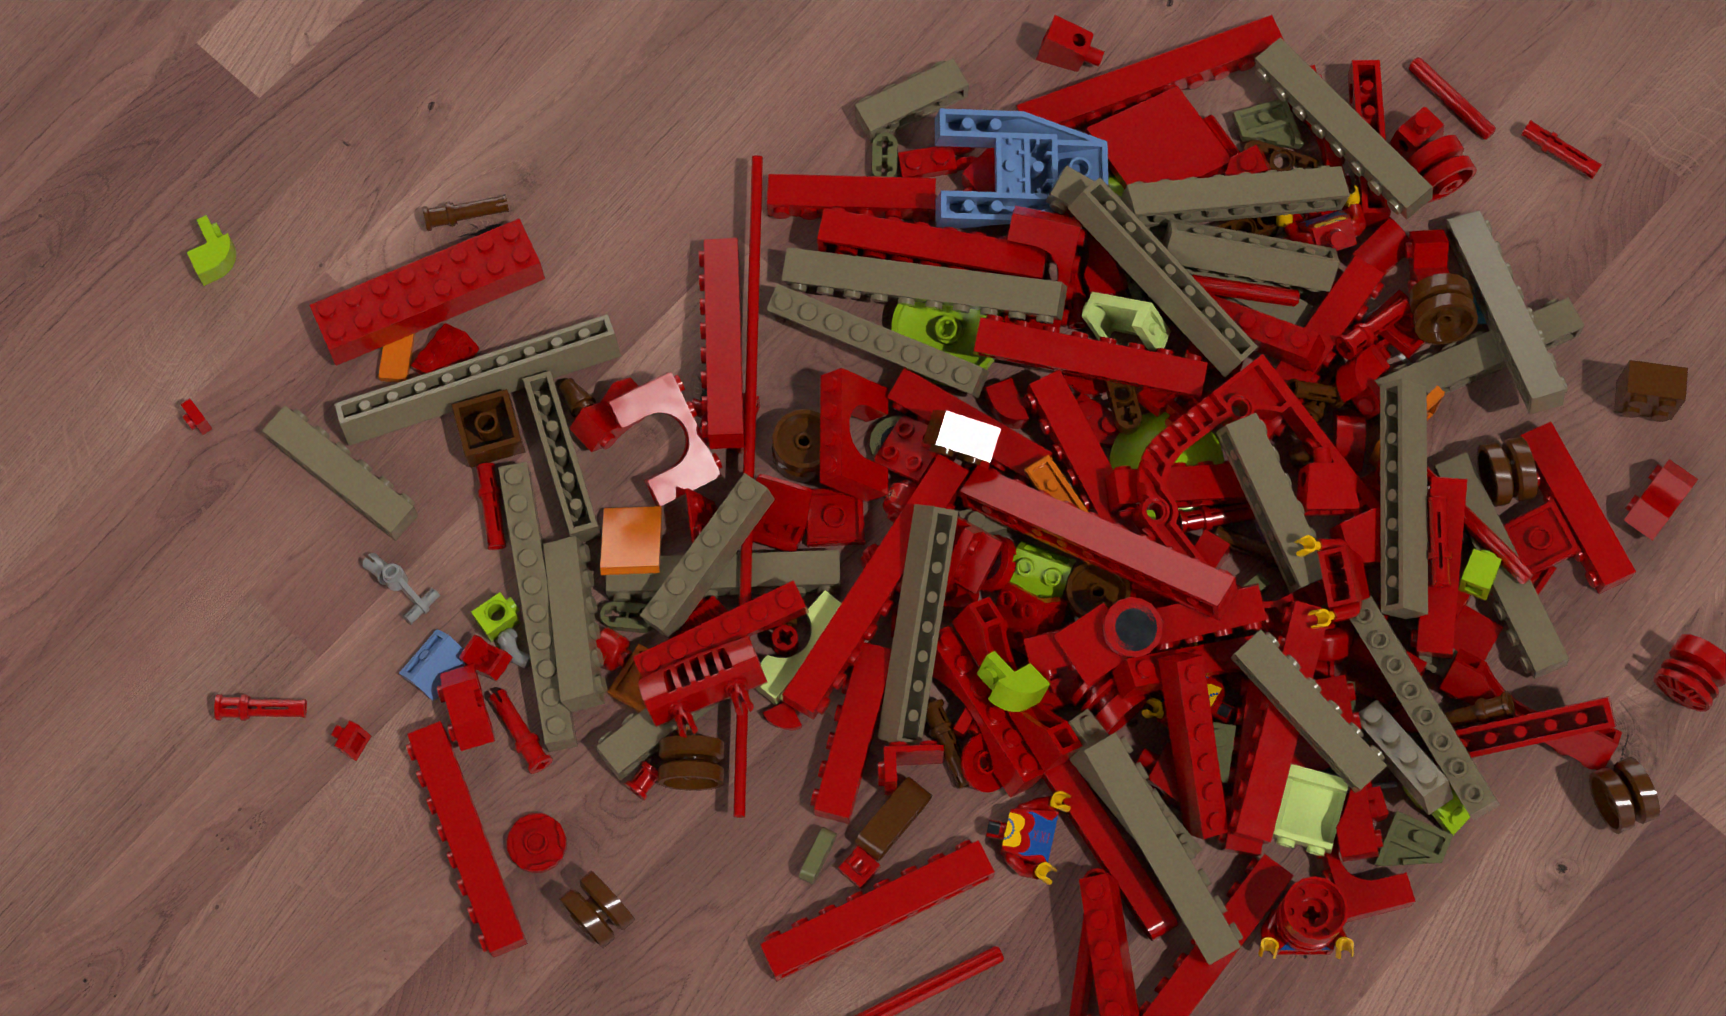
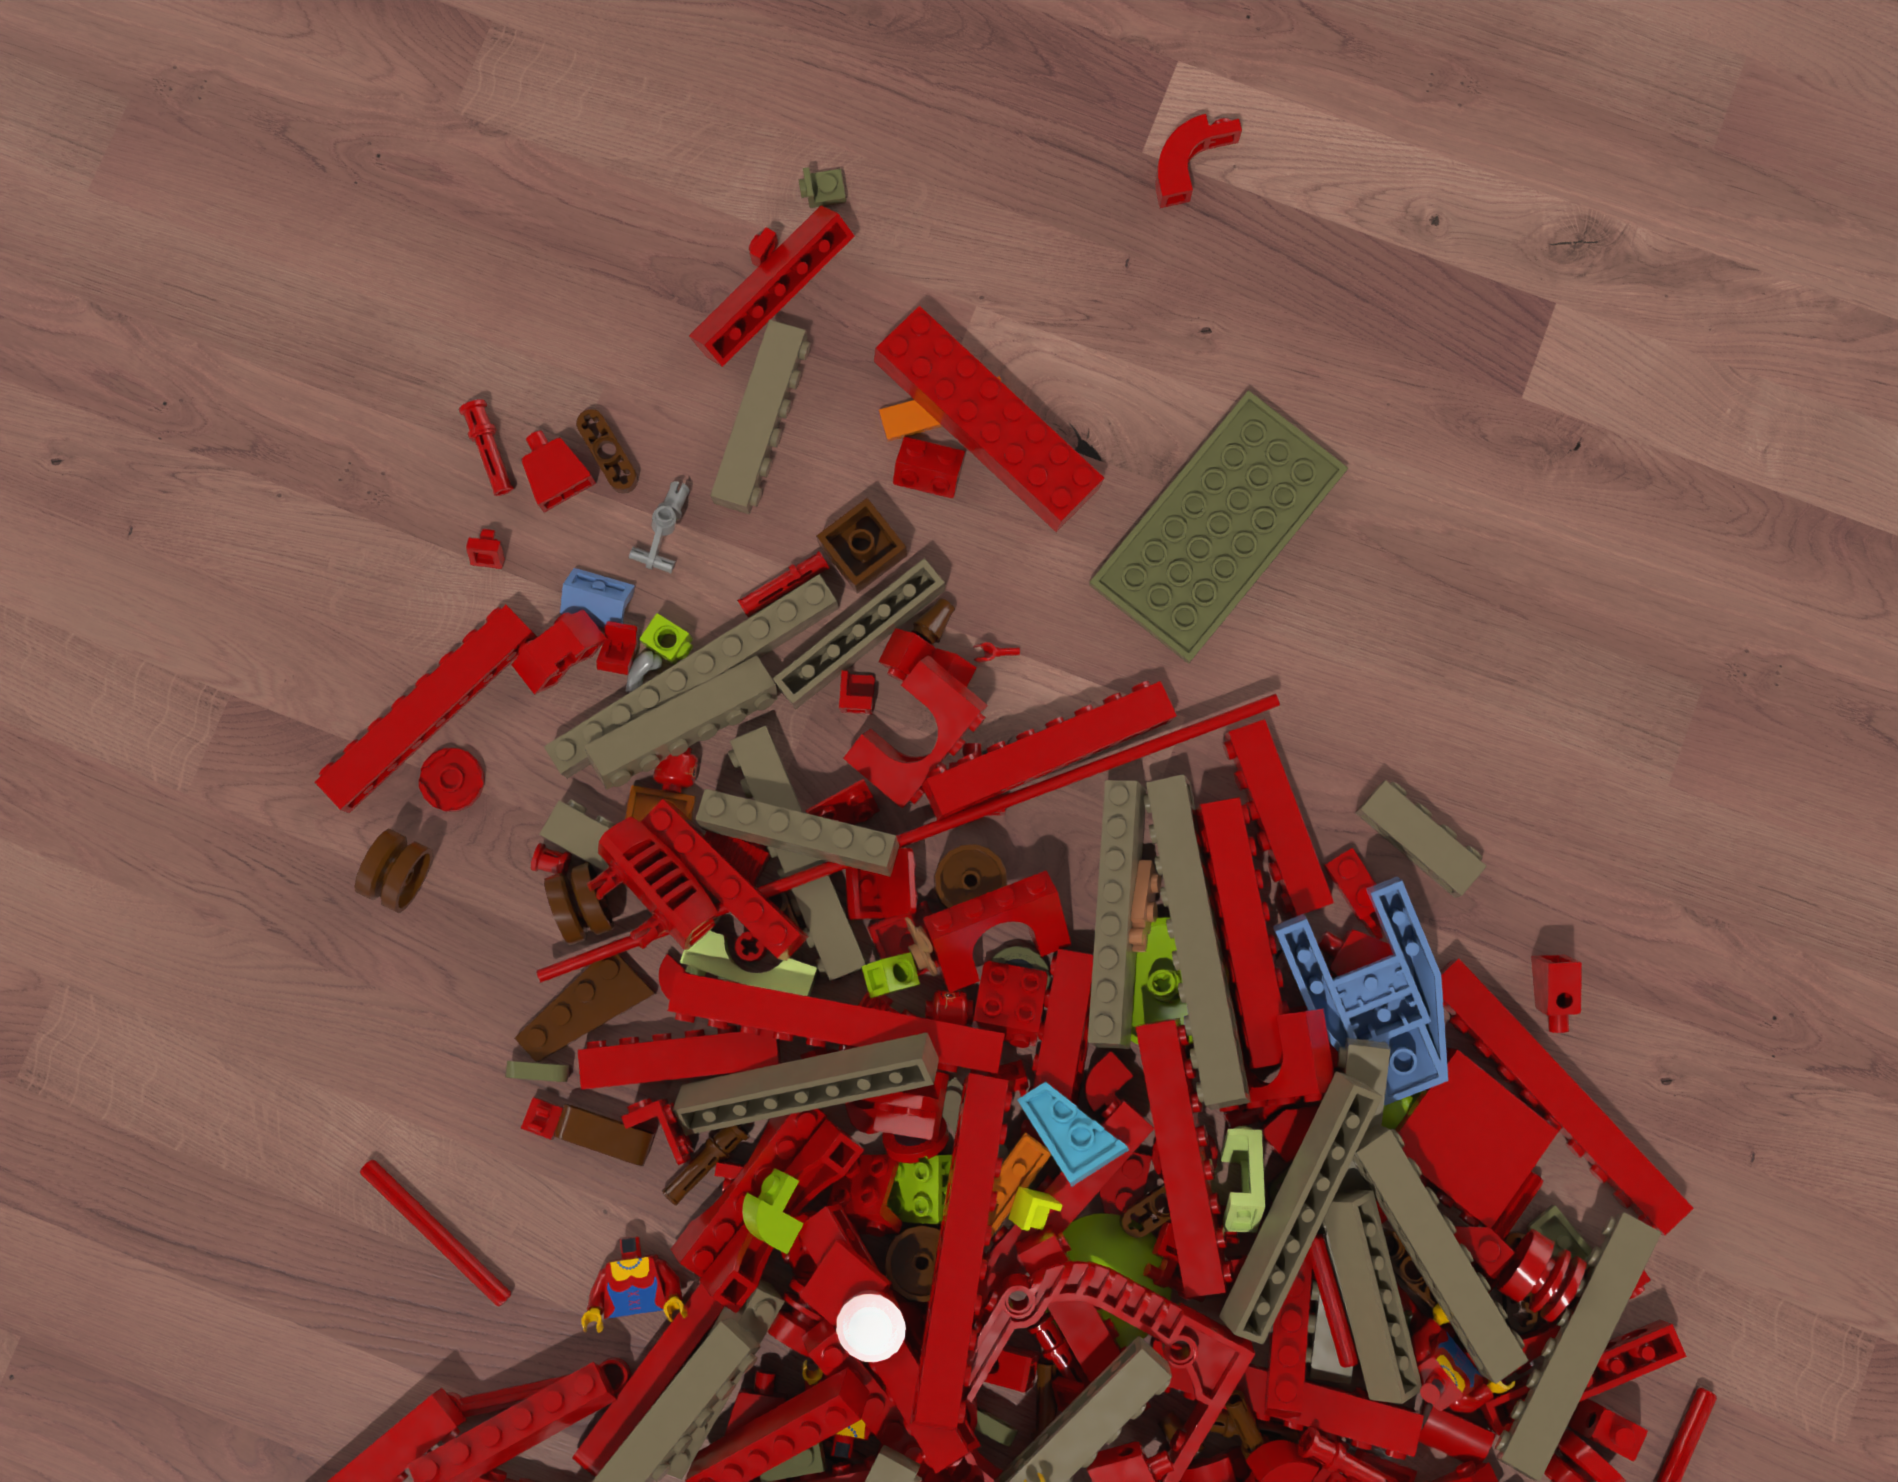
camera: 70 degrees right, 10 degrees up
lime brick [187,215,236,286] -> none
dark tan brick [335,314,621,446] -> none
reddish brown pin [422,194,509,231] -> none
red pin [489,689,553,774] -> none
orange tile [600,506,662,575] -> none
olive beam [600,601,653,633] -> none
red brick [760,840,995,982] -> none
olive beam [872,132,898,177] -> none
brick [923,410,1001,466] -> none
red dish [961,733,1002,793] -> none
none -> reddish brown wing [514,954,656,1062]
none -> red torso [521,430,596,513]
none -> reddish brown beam [576,409,638,494]
none -> red brick [689,206,855,367]
none -> olive bracket [798,167,846,208]
none -> red panel [839,670,875,715]
none -> lime brick [861,952,920,998]
none -> medium nougat plate [905,917,938,976]
none -> red hand [973,642,1020,663]
none -> neon yellow panel [1008,1186,1063,1231]
none -> medium azure wing [1017,1082,1129,1186]
none -> red tile [1052,1376,1086,1412]
none -> olive plate [1089,390,1348,664]
none -> nougat plate [1129,860,1162,952]
none -> red arch [1155,114,1242,208]
none -> red wheel [1497,1229,1586,1322]

